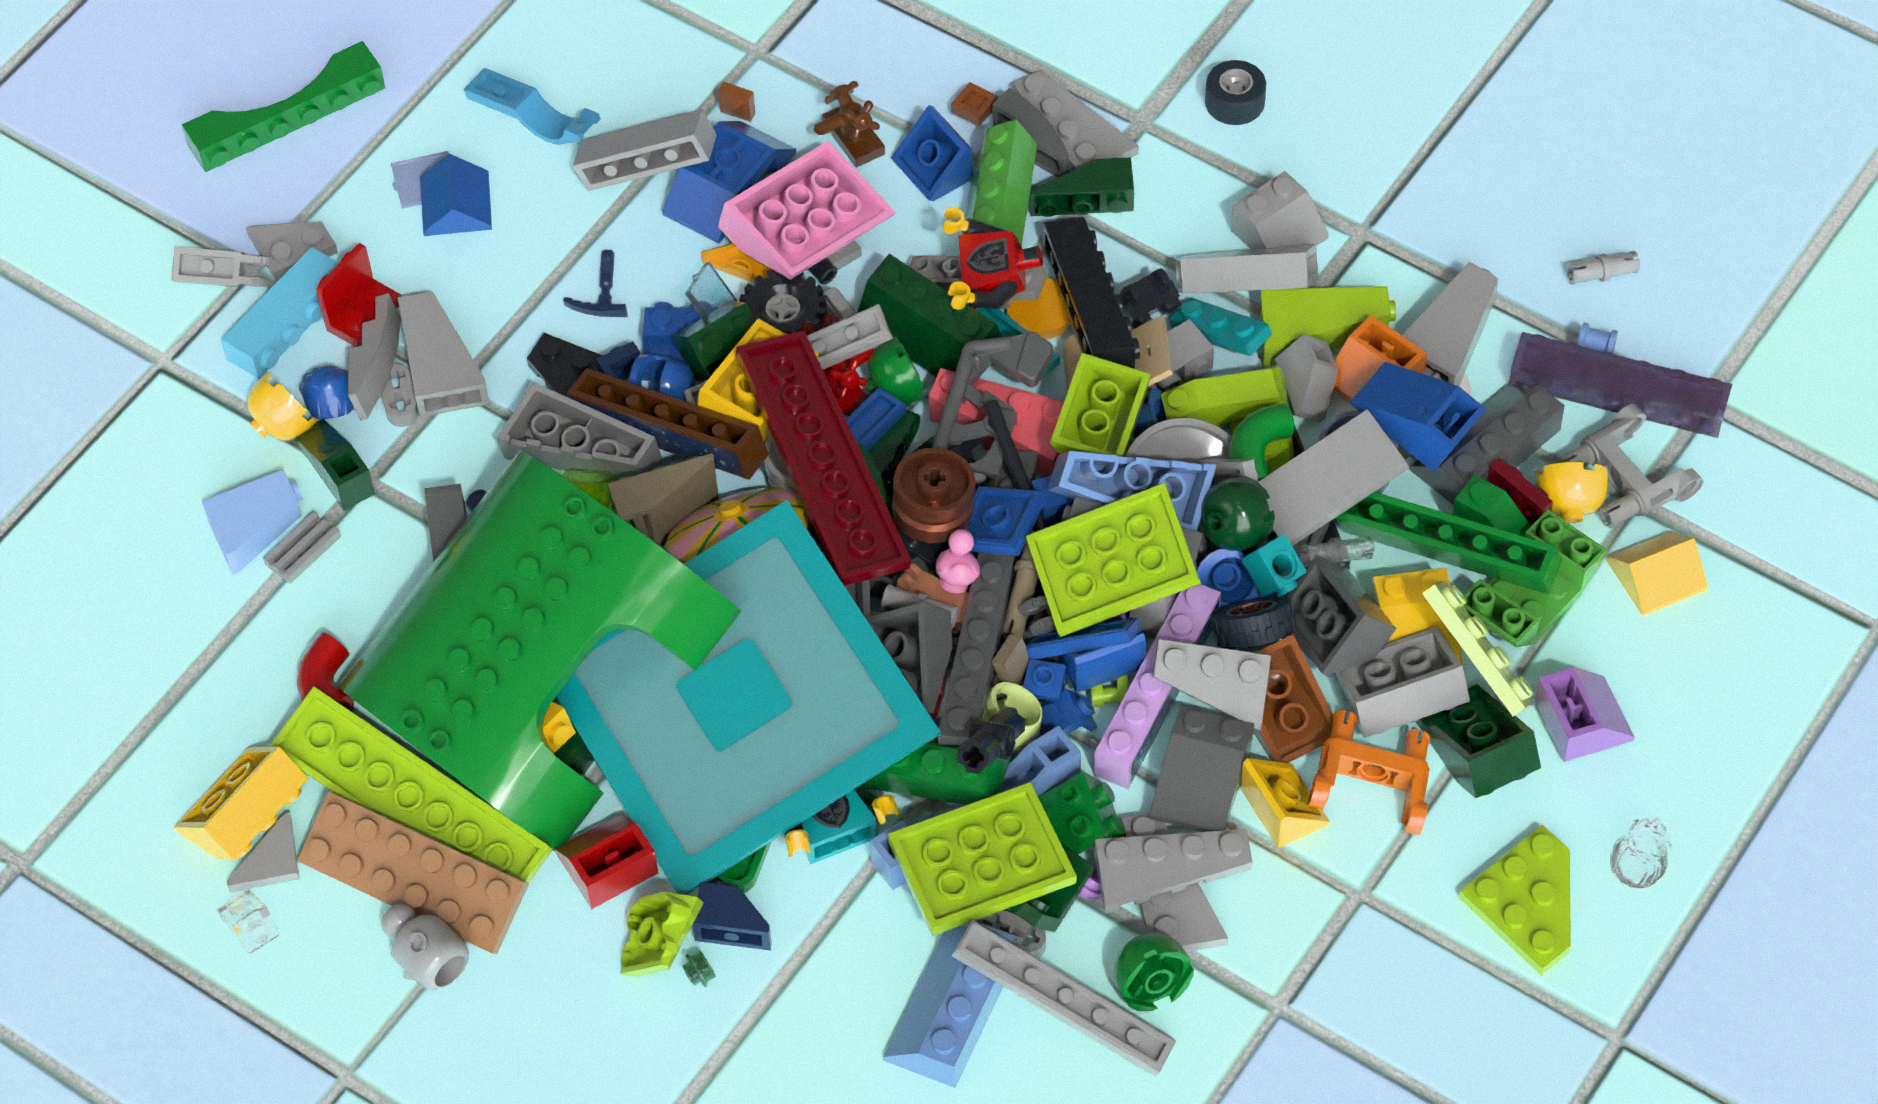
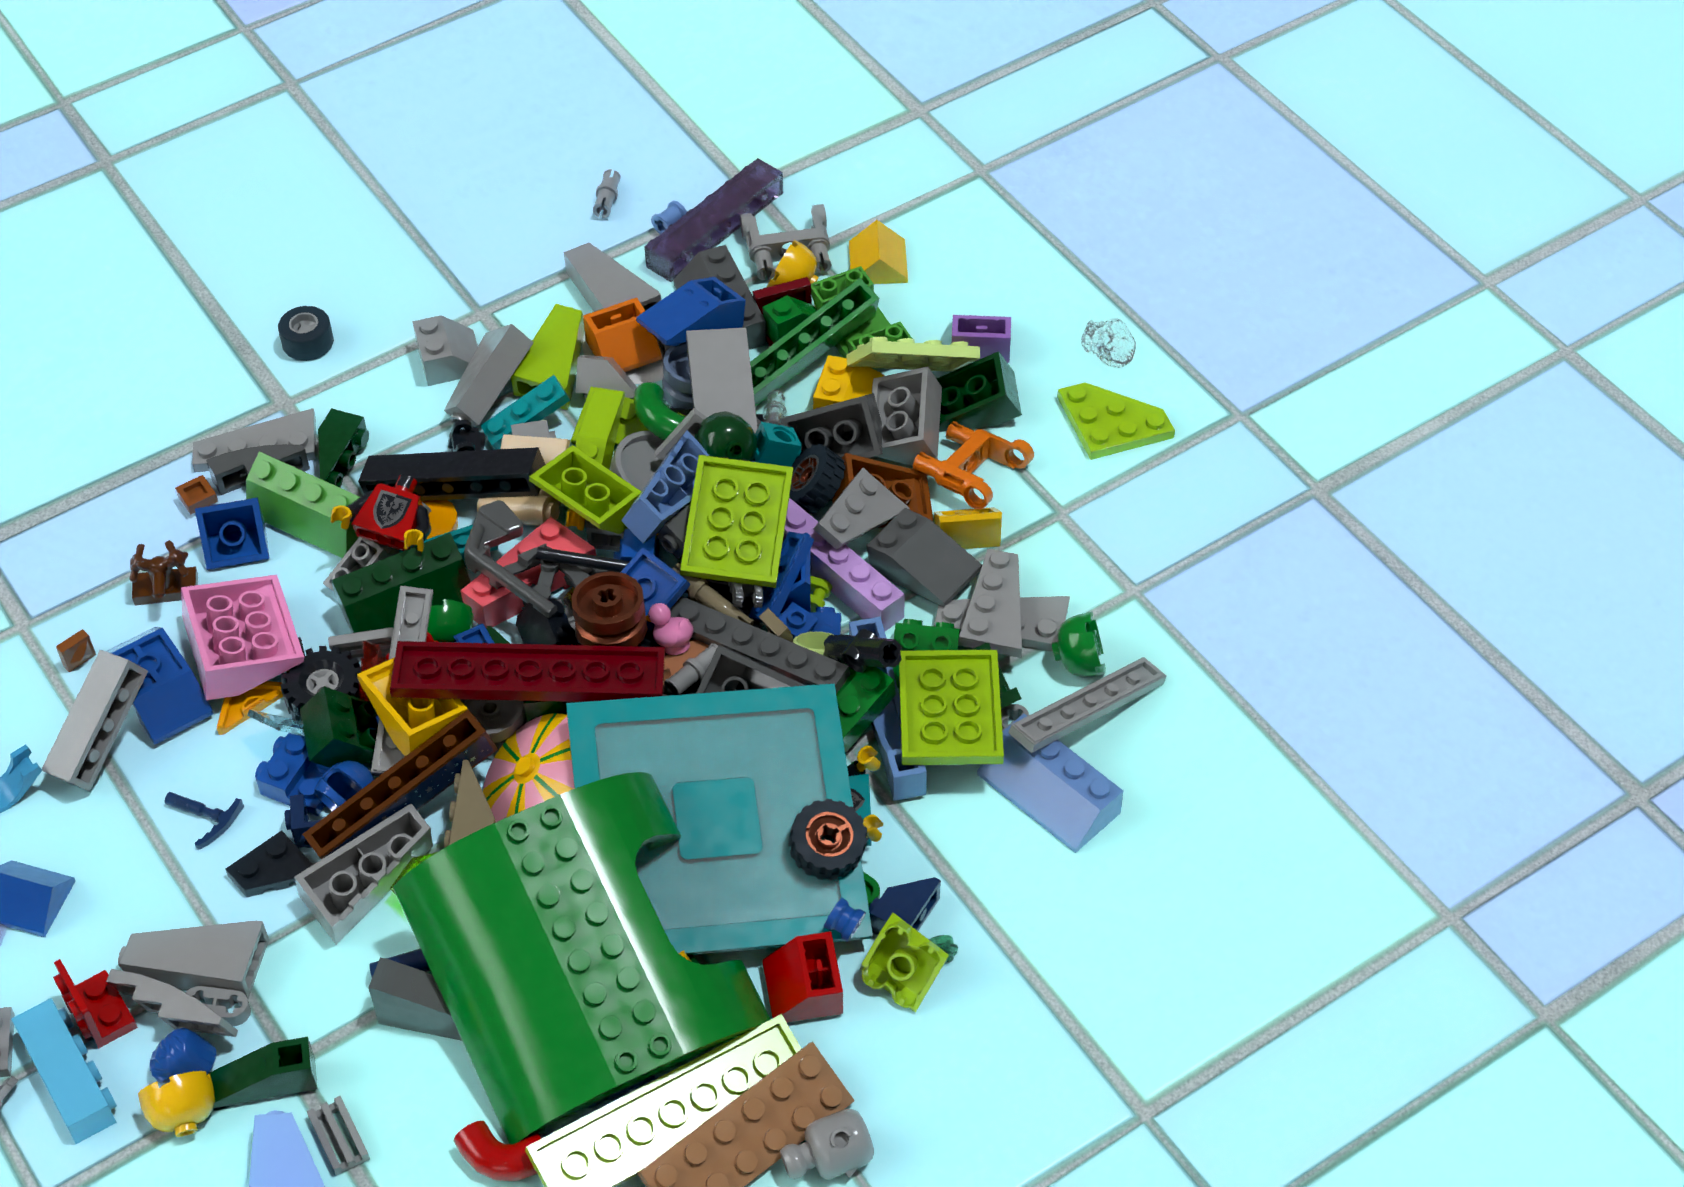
camera: 70 degrees left, 5 degrees down
none -> black wheel [788,799,867,880]
none -> blue wheel [824,898,866,942]

